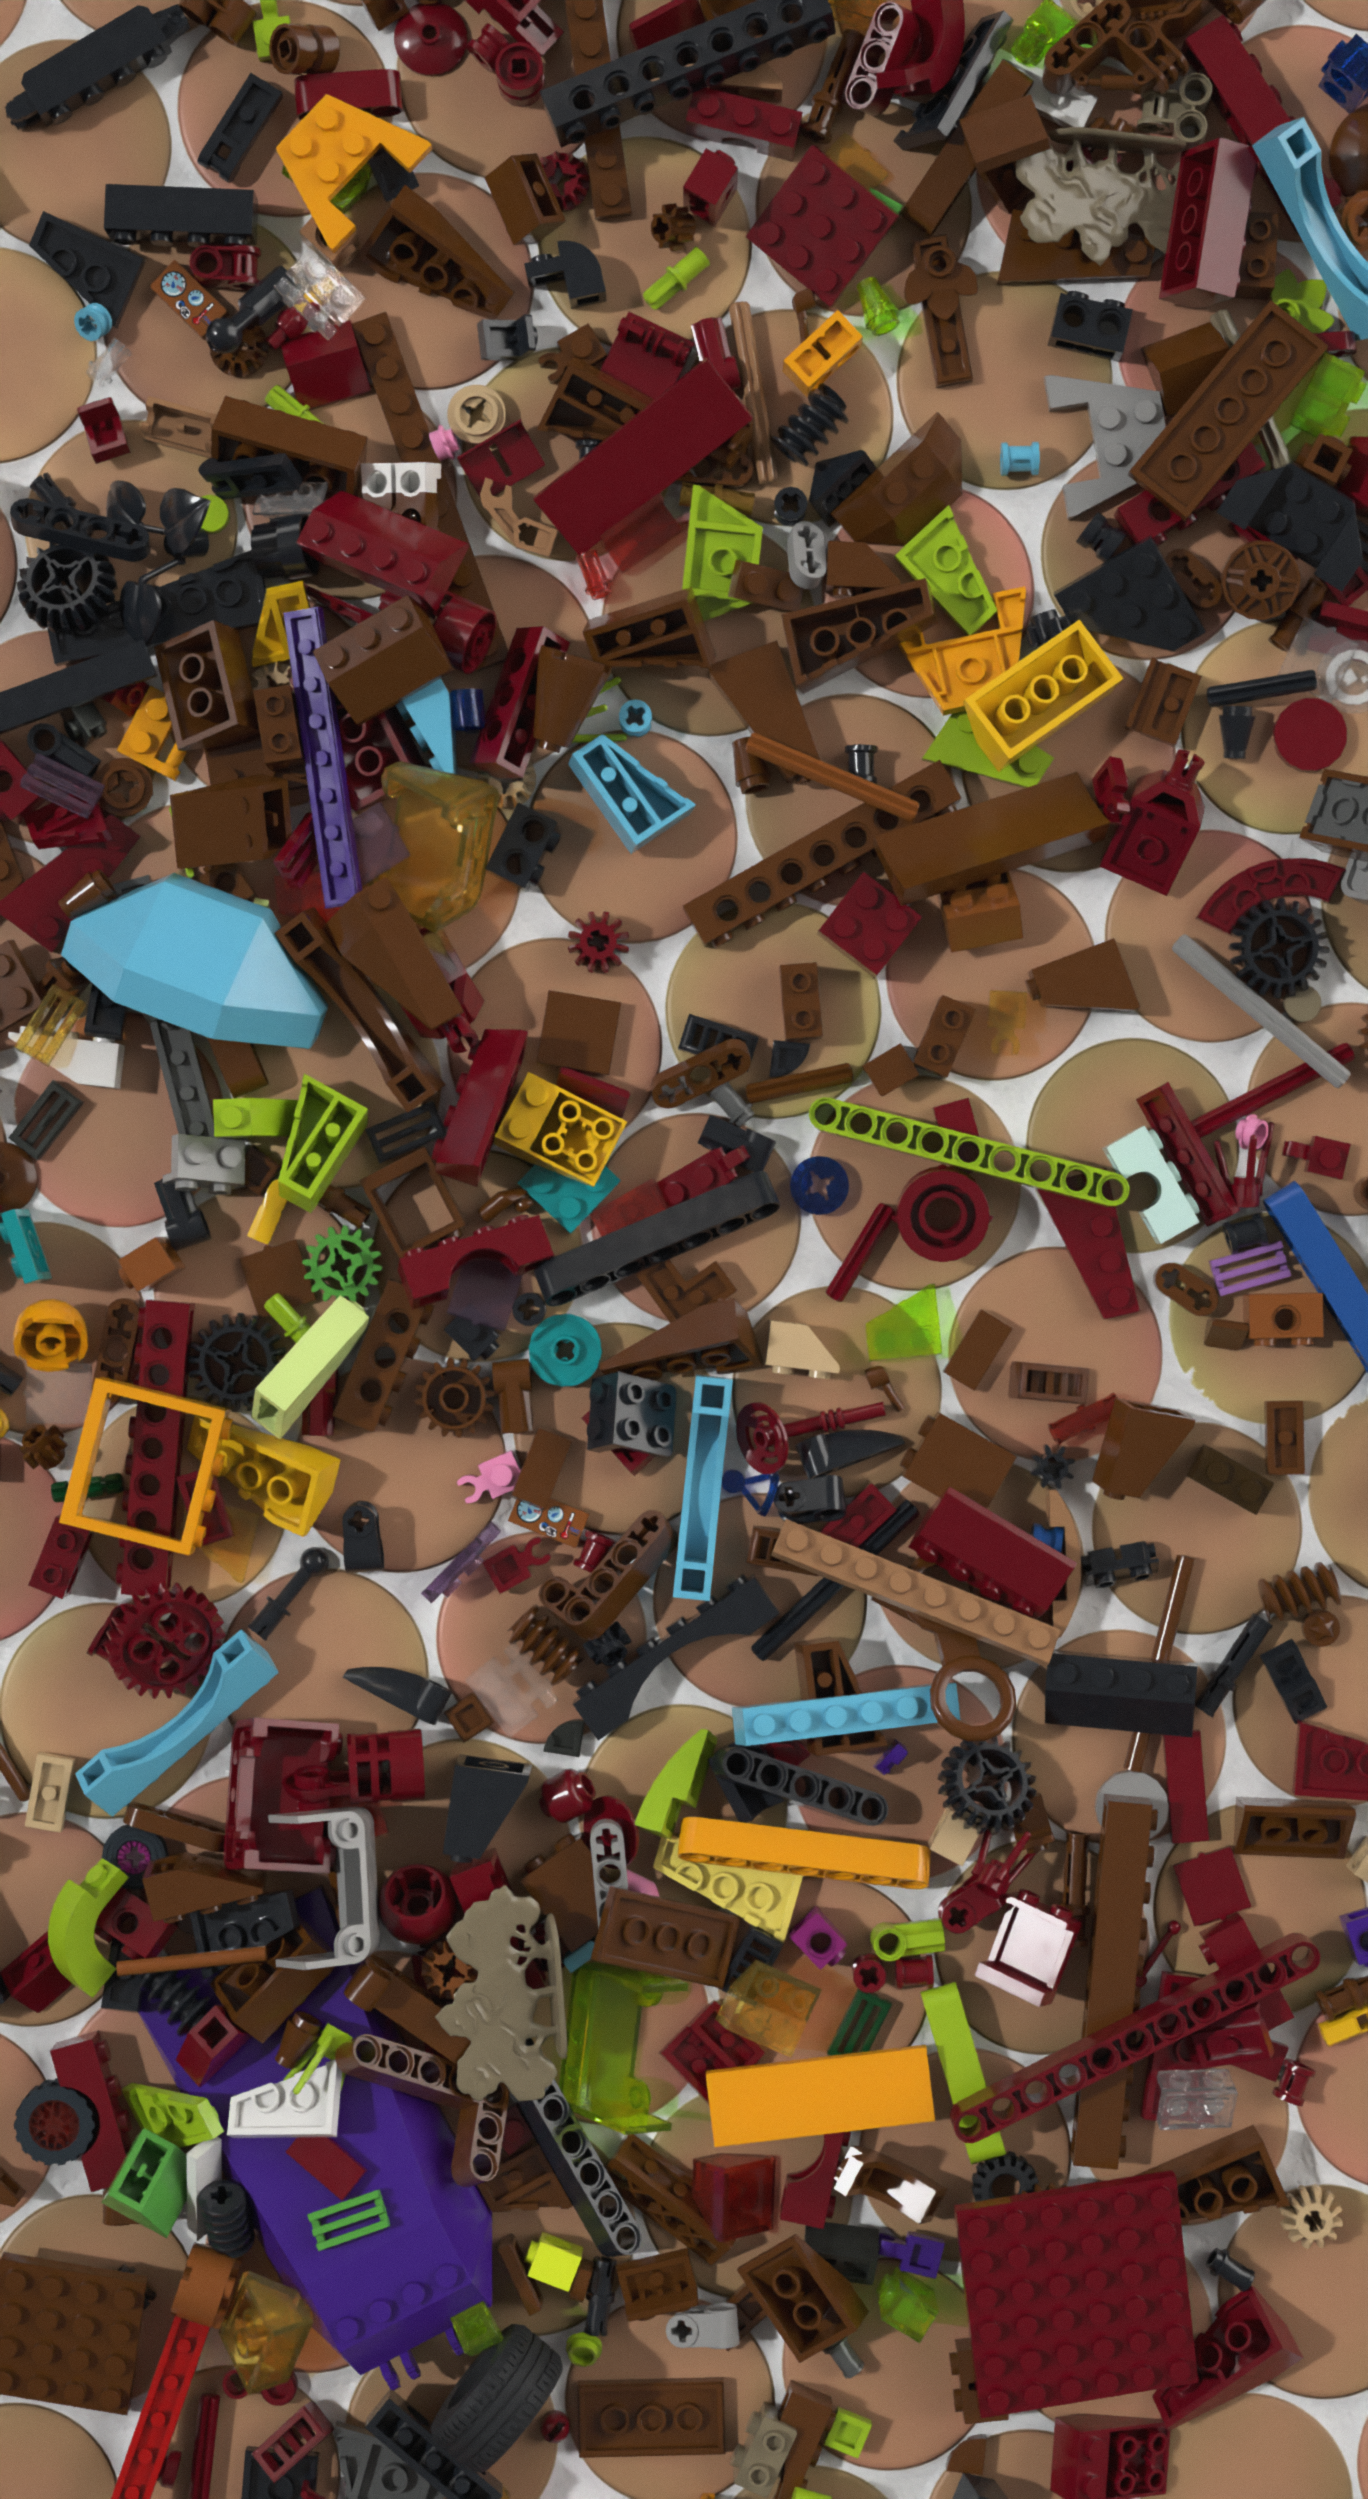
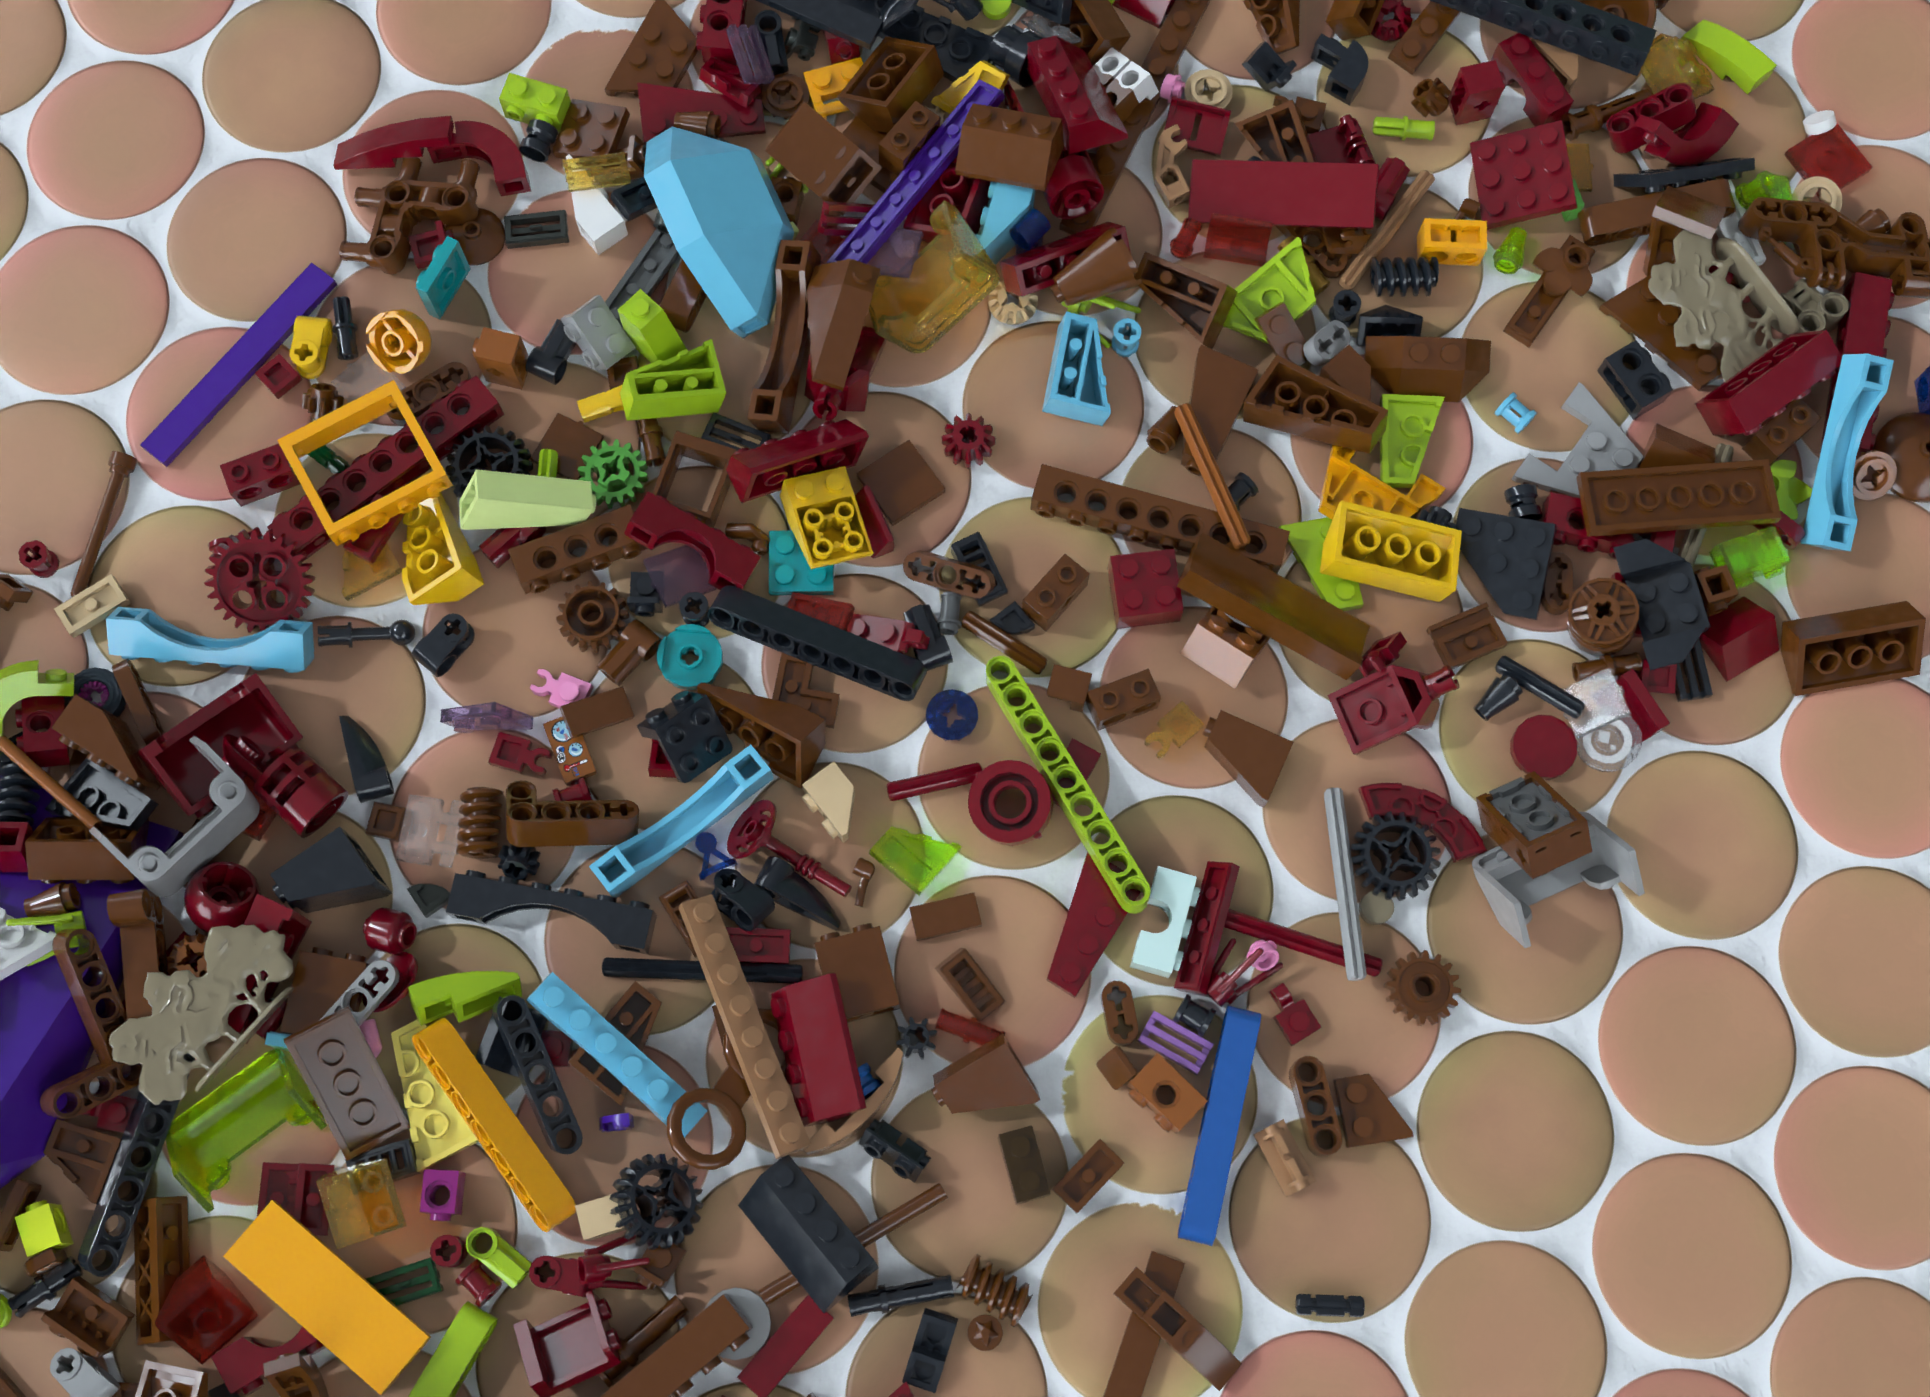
camera: 40 degrees right, 15 degrees down
black brick [485,803,562,892] -> none

